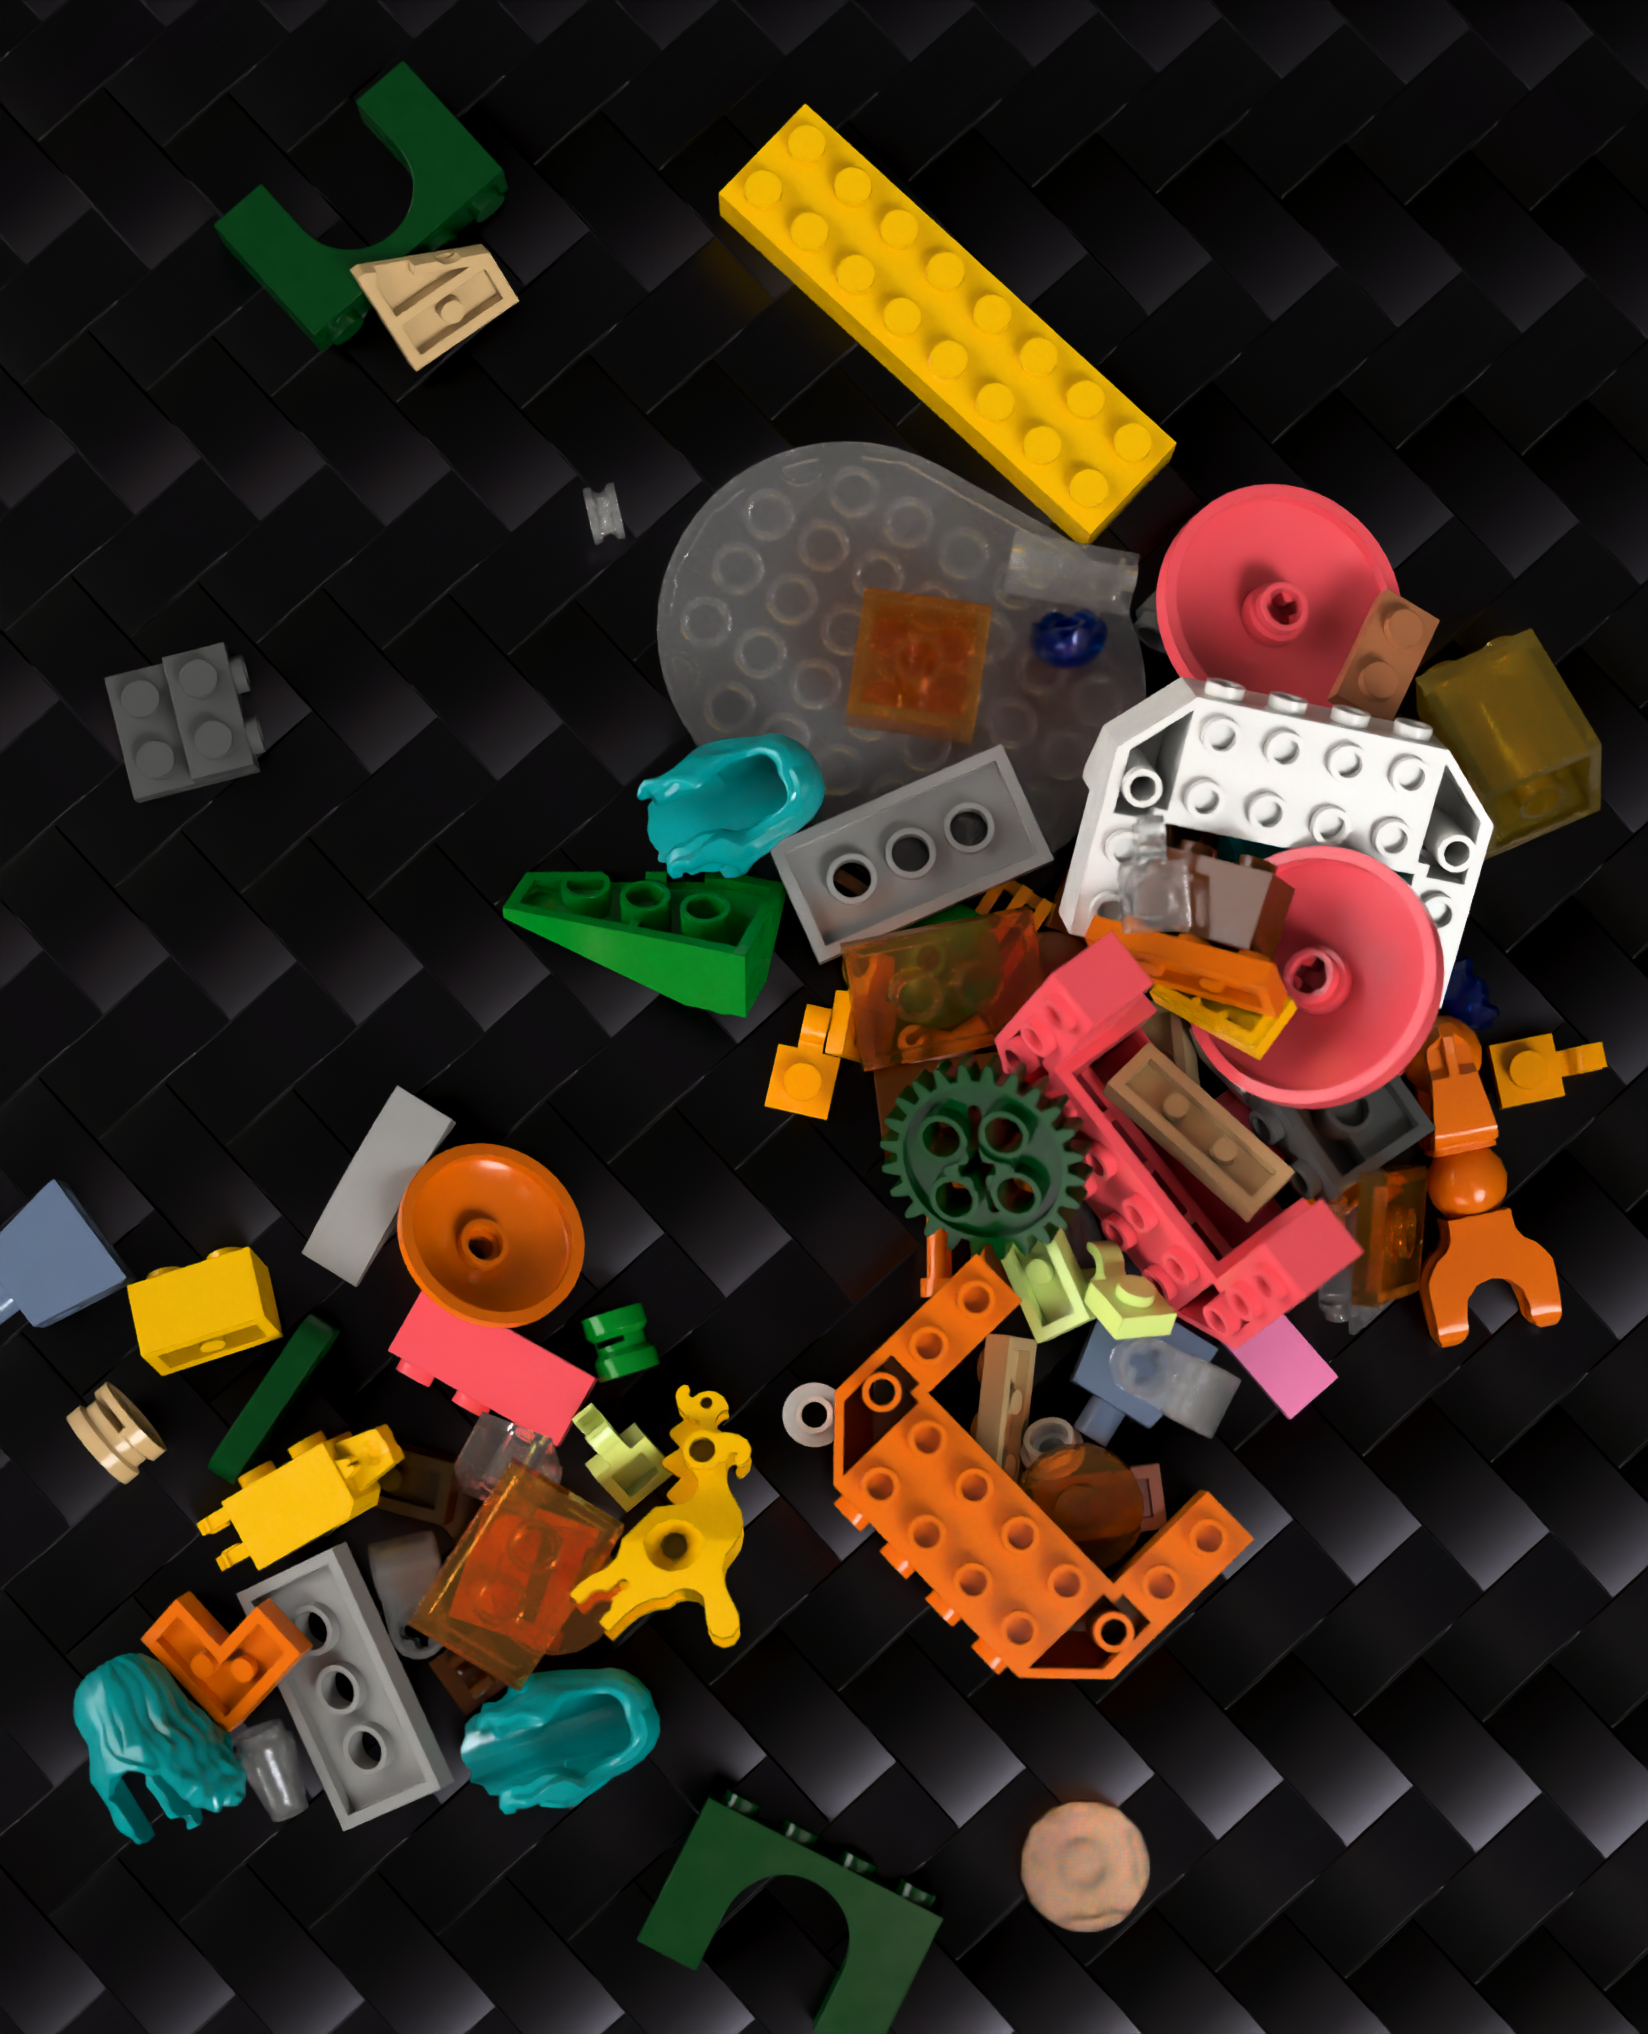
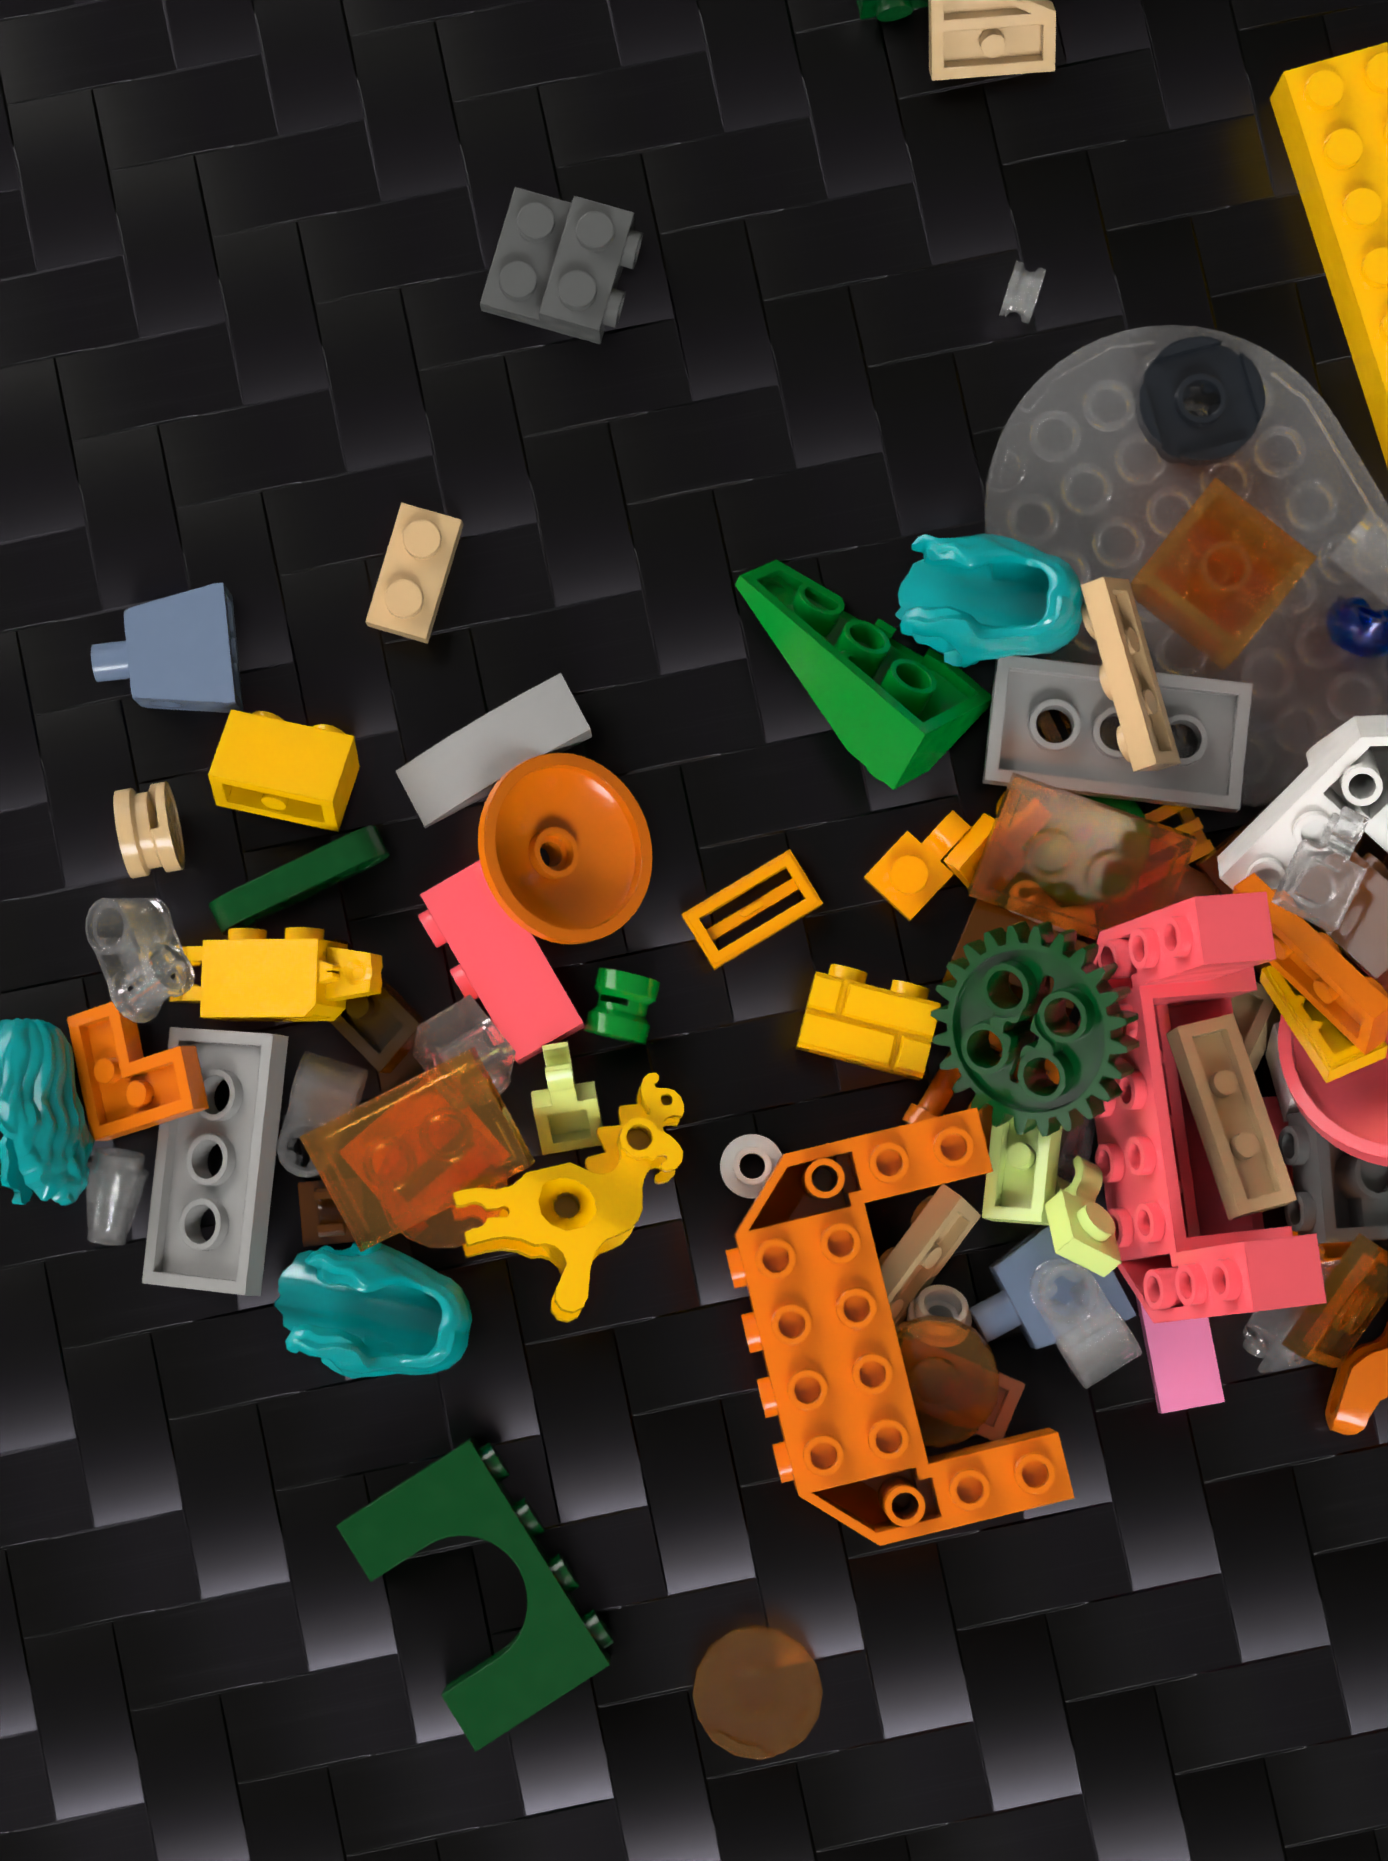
camera: 30 degrees right, 0 degrees up
none -> clear piece [85,898,195,1023]
none -> tan plate [365,502,463,644]
none -> light orange tile [681,849,823,970]
none -> yellow brick [796,964,941,1081]
none -> tan plate [1081,577,1181,772]
none -> black plate [1135,336,1265,466]

